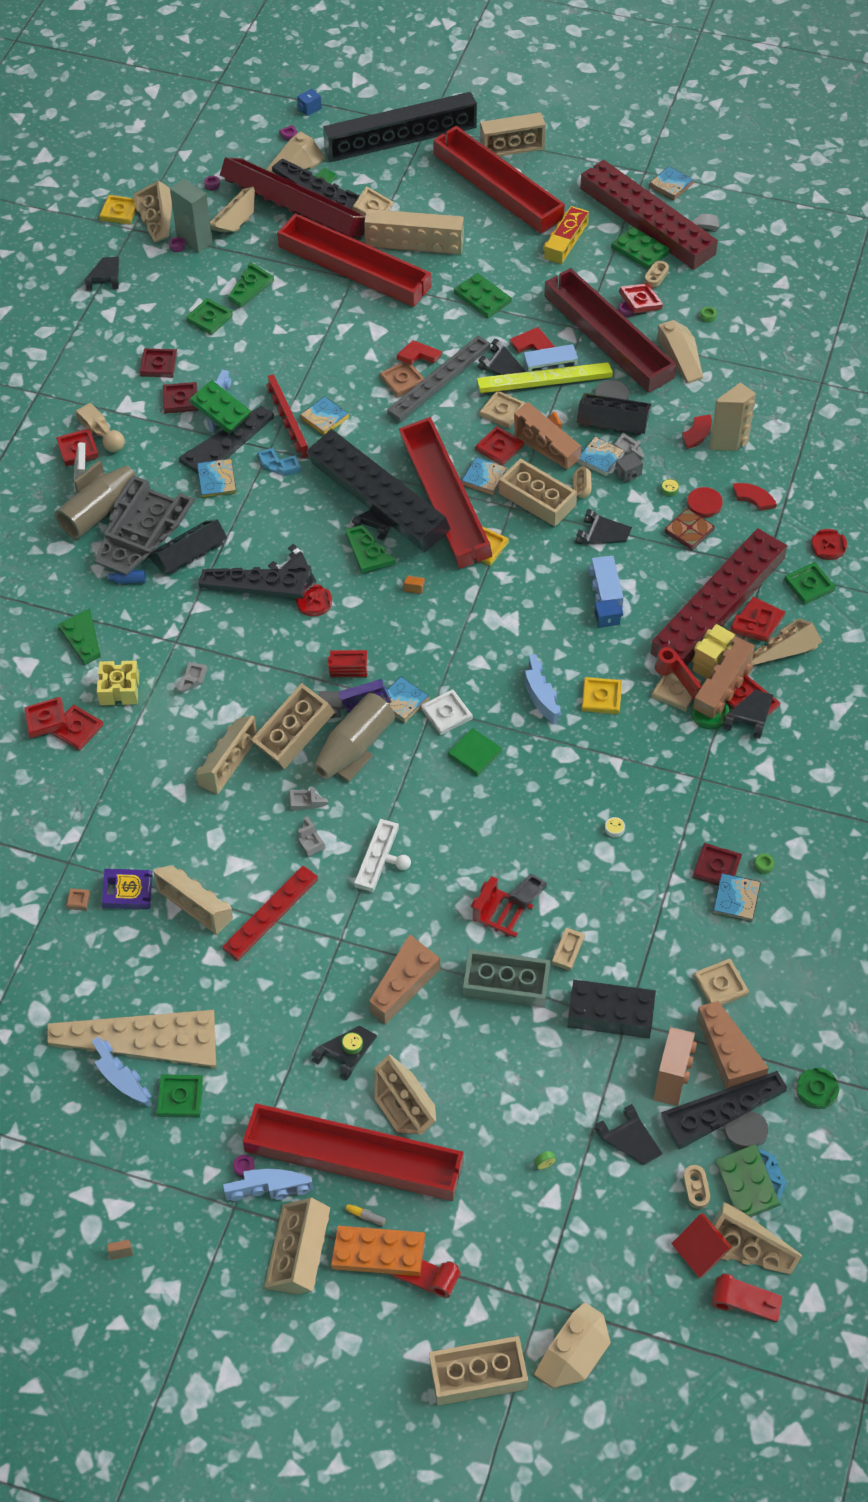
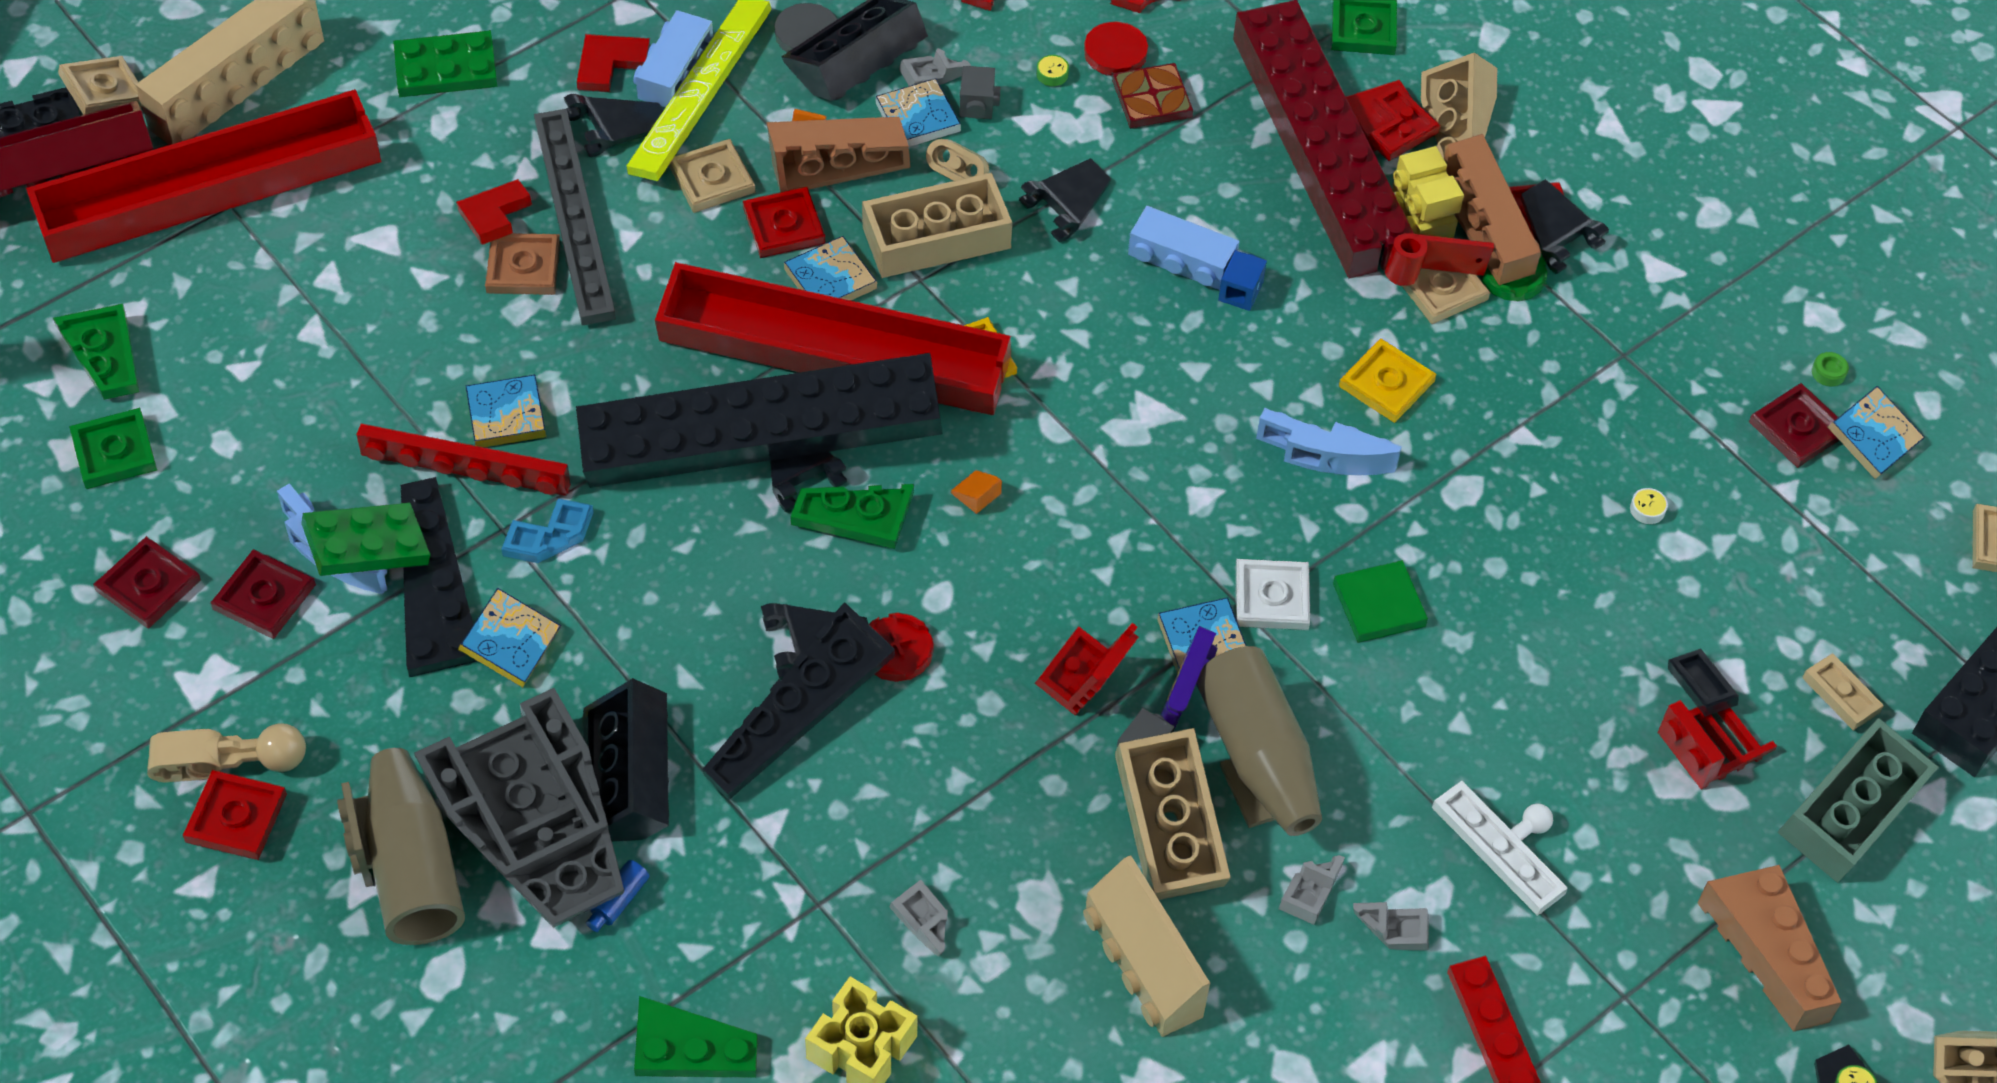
camera: 60 degrees left, 0 degrees up
white tile [73,442,85,492] -> none

